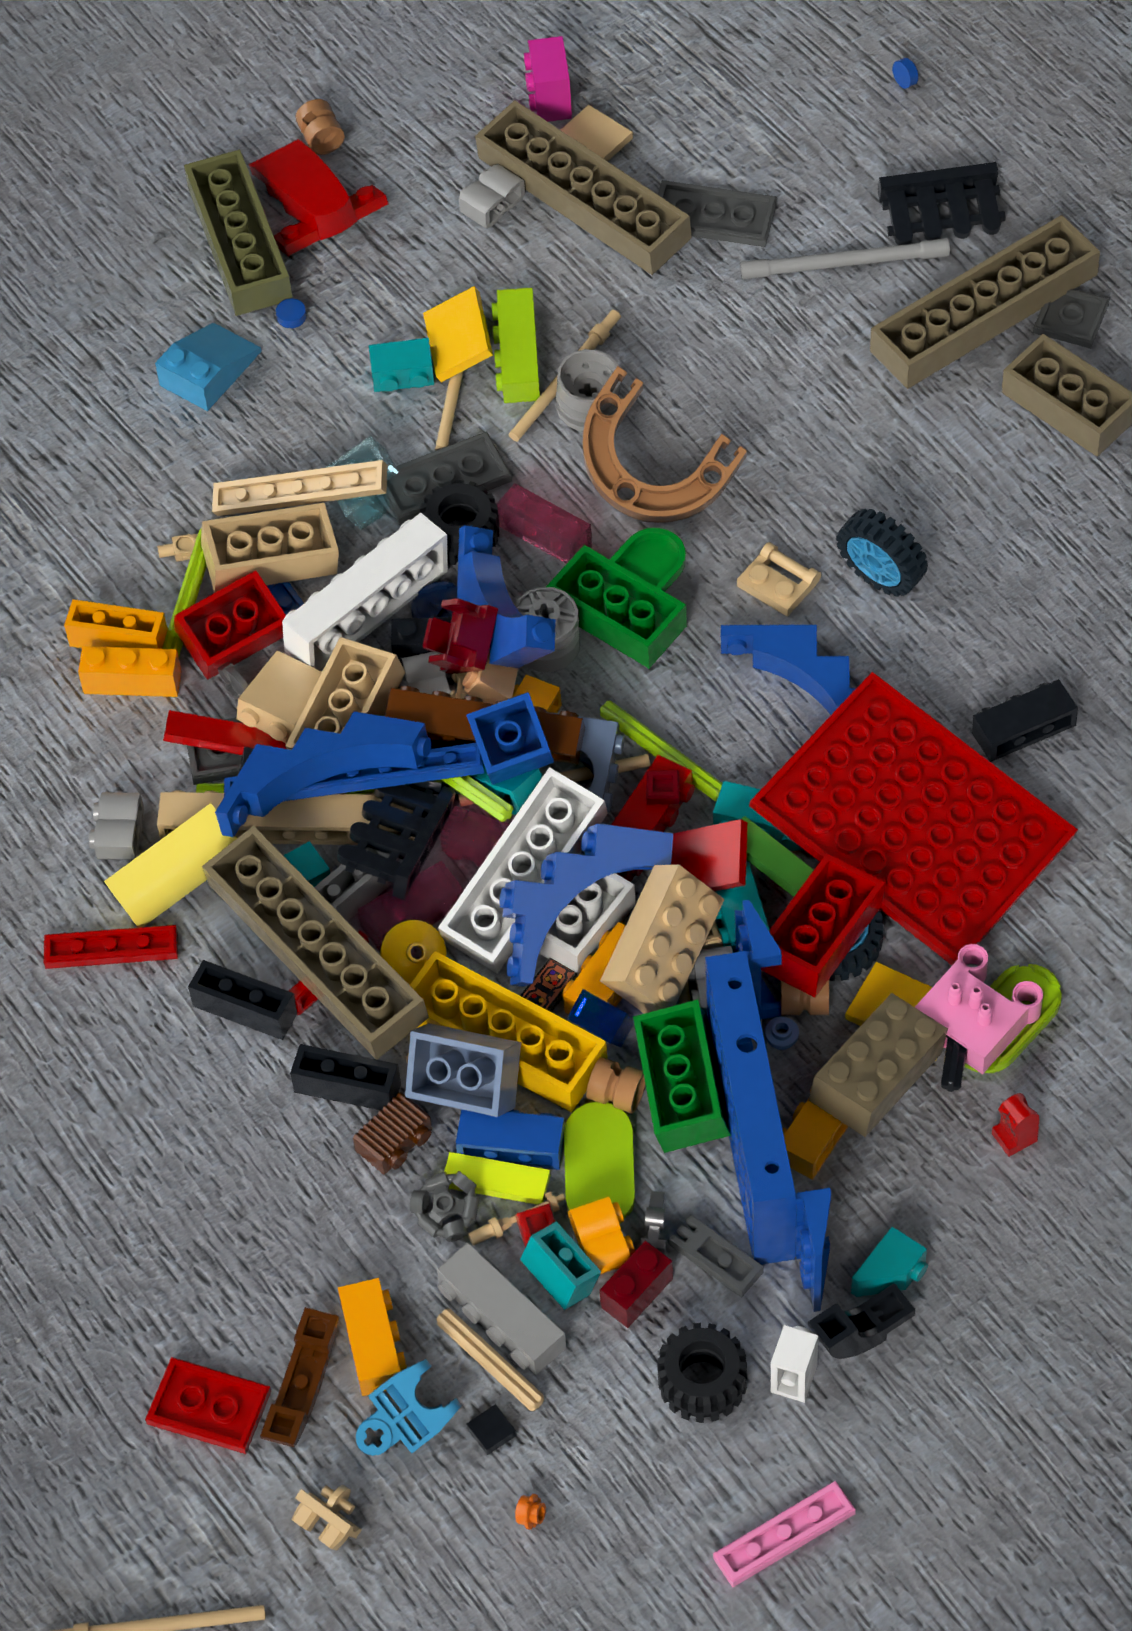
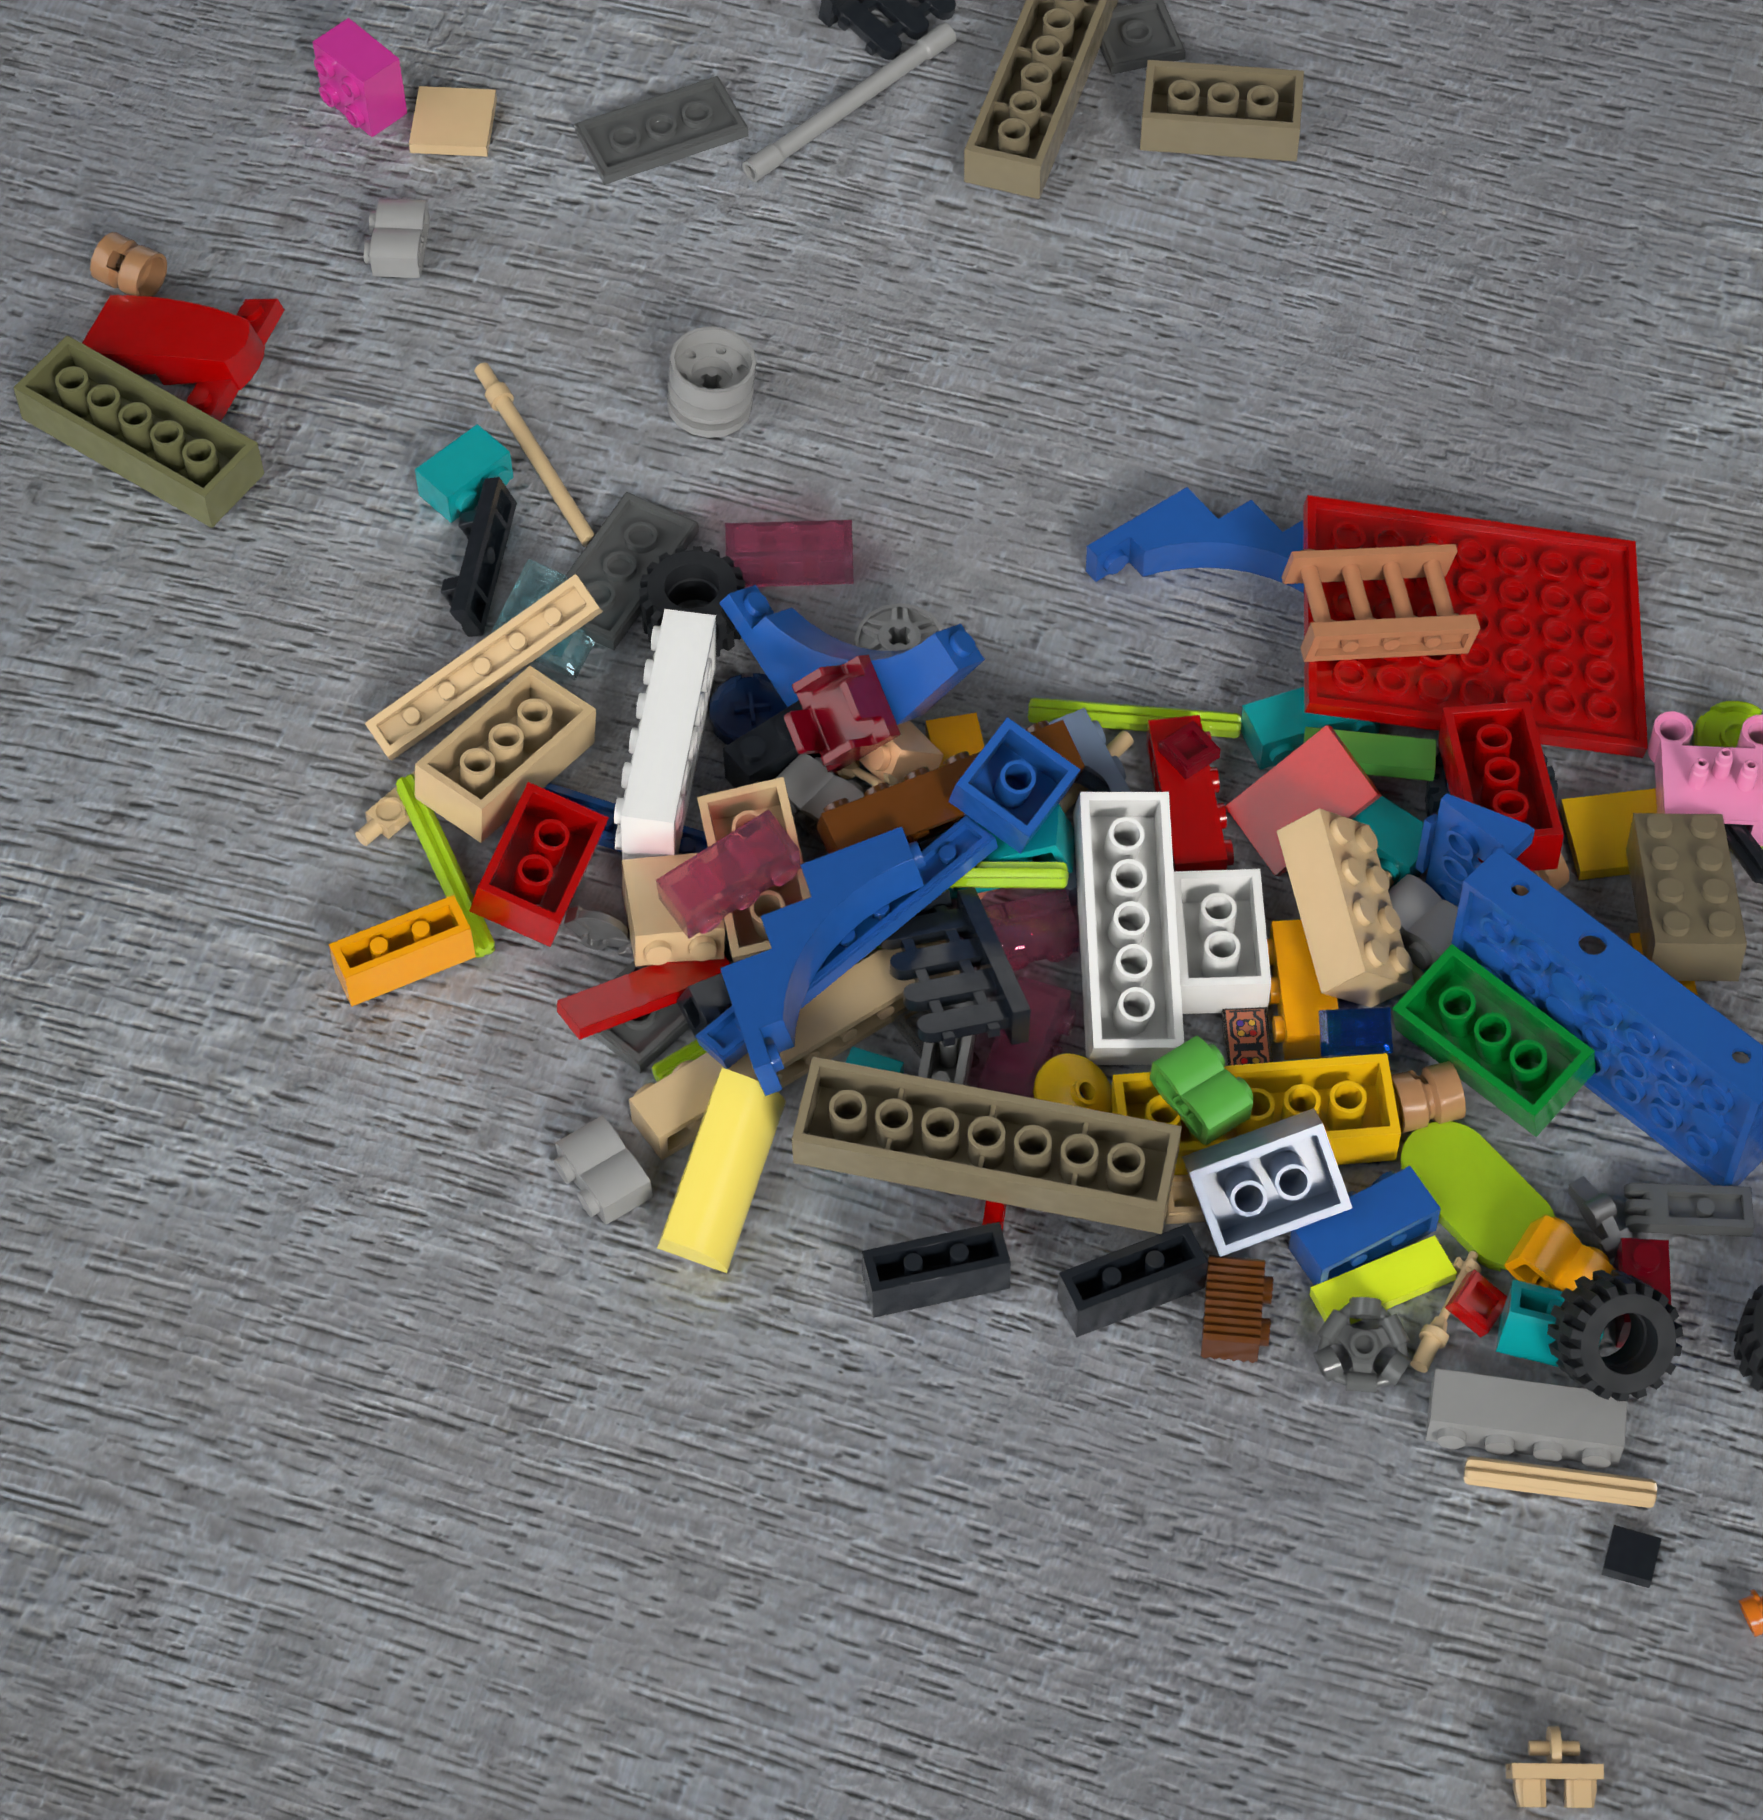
camera: 40 degrees left, 0 degrees up
red tile [44,925,178,969] -> none
light orange brick [78,646,182,697] -> none
red tile [145,1357,271,1454] -> none
dark azure slope [155,323,262,411] -> none
reddish brown slope [260,1307,339,1448] -> none
blue tile [276,298,307,328] -> none
light orange brick [338,1278,407,1396] -> none
dark azure piece [356,1359,462,1456] -> none
yellow tile [423,286,493,382] -> none
dark tan brick [475,100,692,275] -> none
lime brick [491,288,540,403] -> none
blue arch [499,823,673,987] -> none
tan bar [509,310,621,442] -> none
green brick [546,528,687,669] -> none
medium nougat piece [583,366,747,523] -> none
tan plate [737,542,821,617] -> none
black wheel [836,509,928,597] -> none
black brick [972,679,1078,762] -> none
none -> black hinge [441,477,517,637]
none -> clear pink brick [656,809,801,939]
none -> bright green brick [1150,1035,1253,1146]
none -> nougat fence [1281,543,1480,662]
none -> black tyre [1547,1270,1683,1401]

